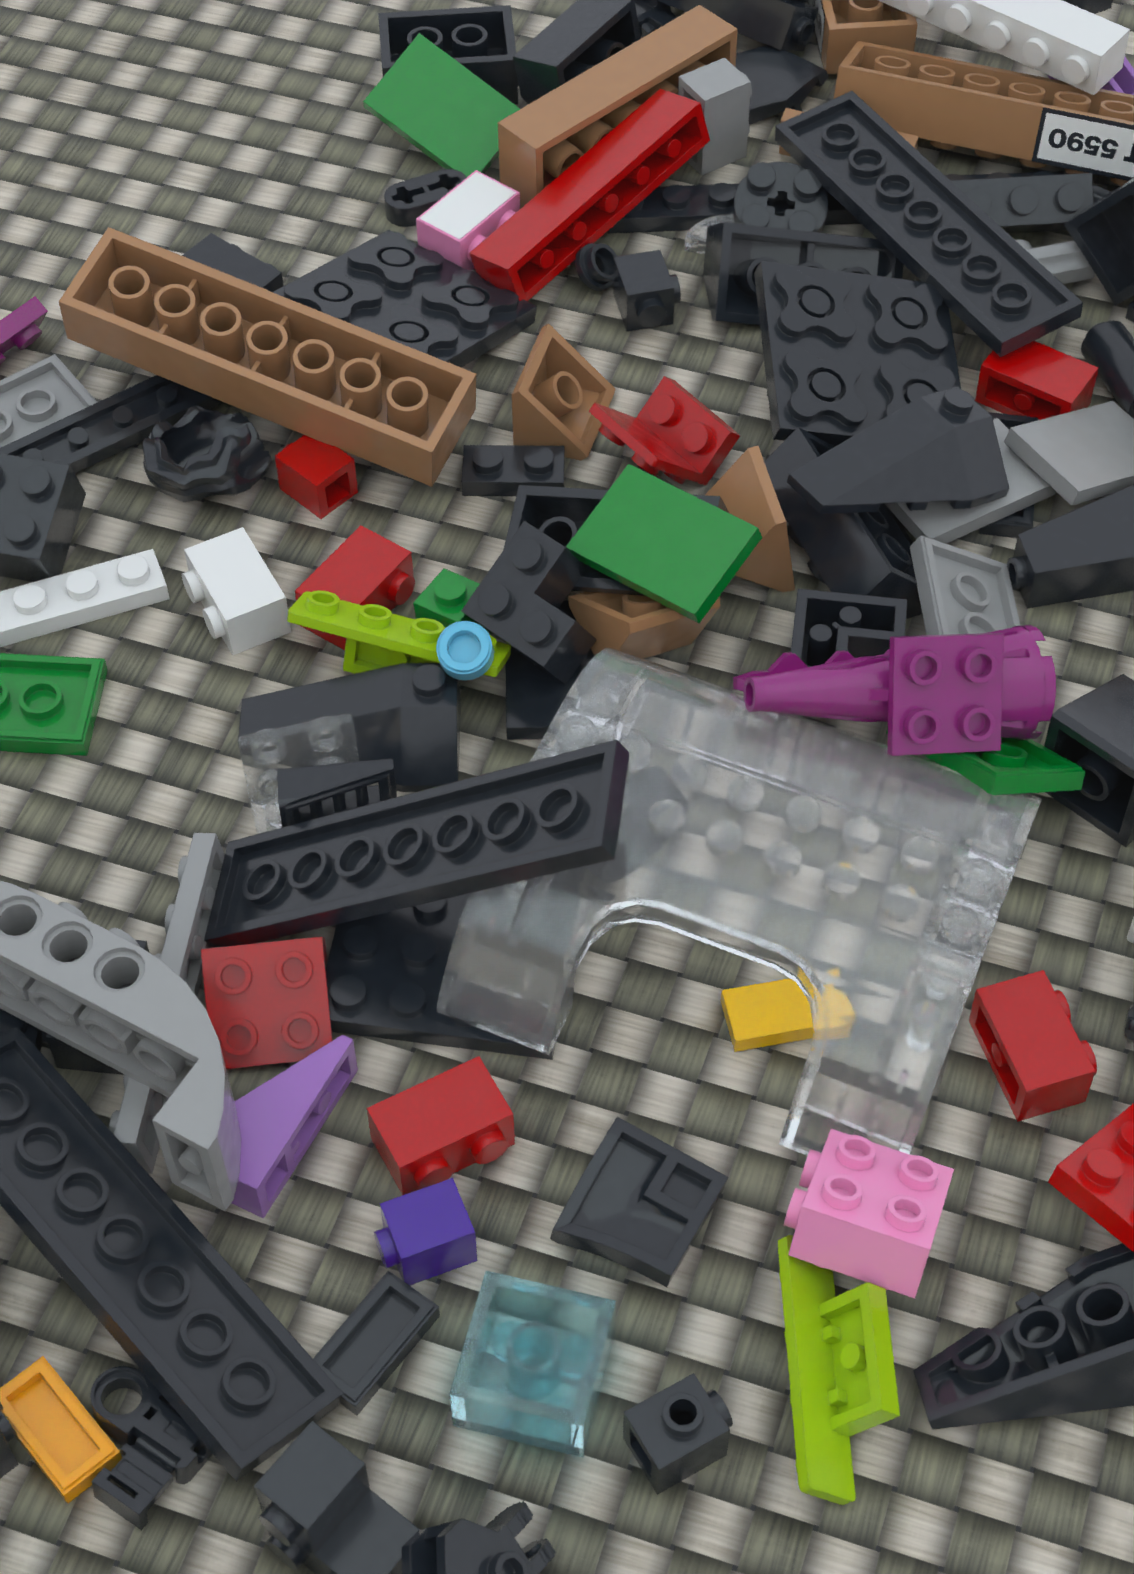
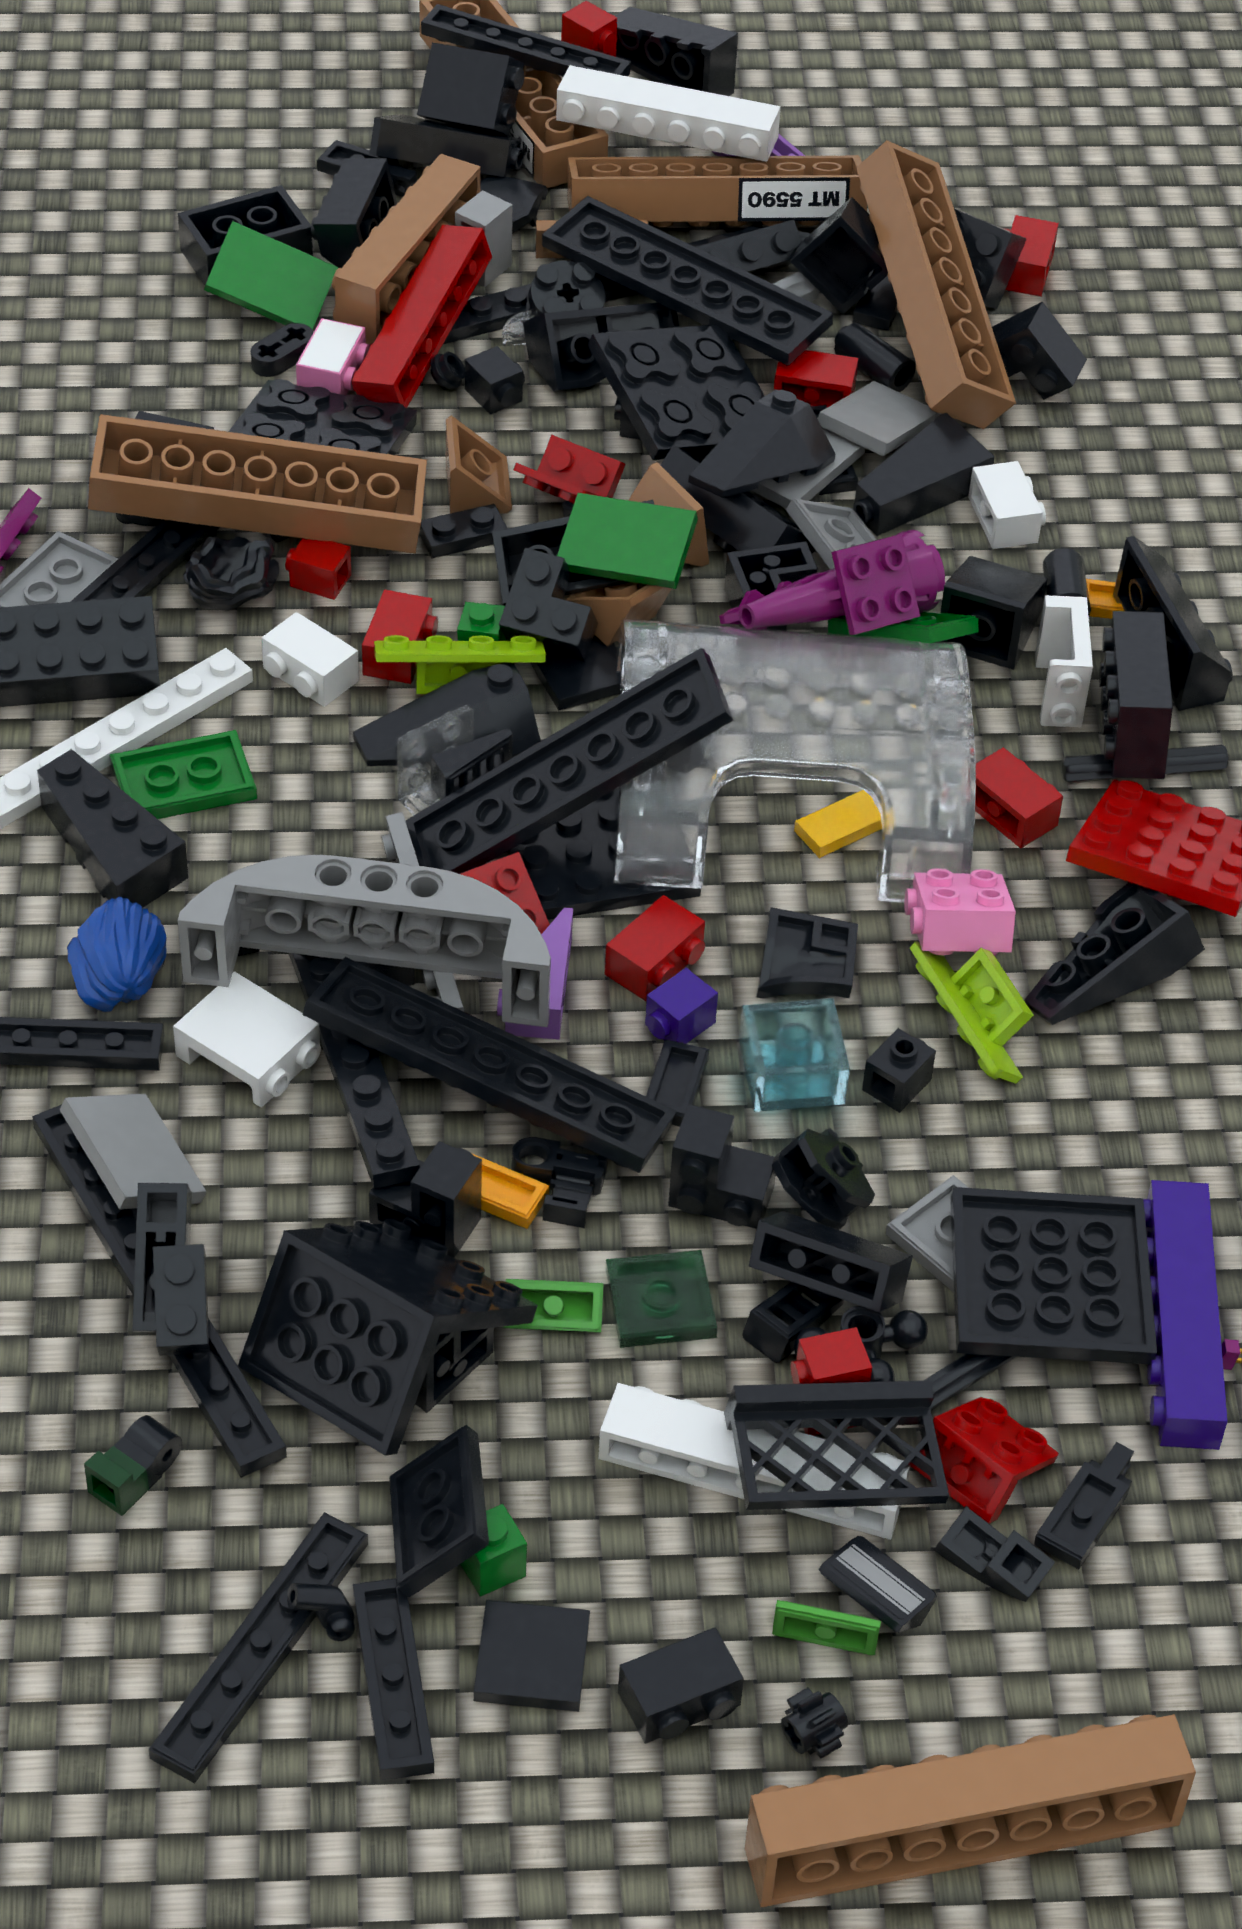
camera: 25 degrees left, 5 degrees down
medium azure tile [436,621,494,681] -> none

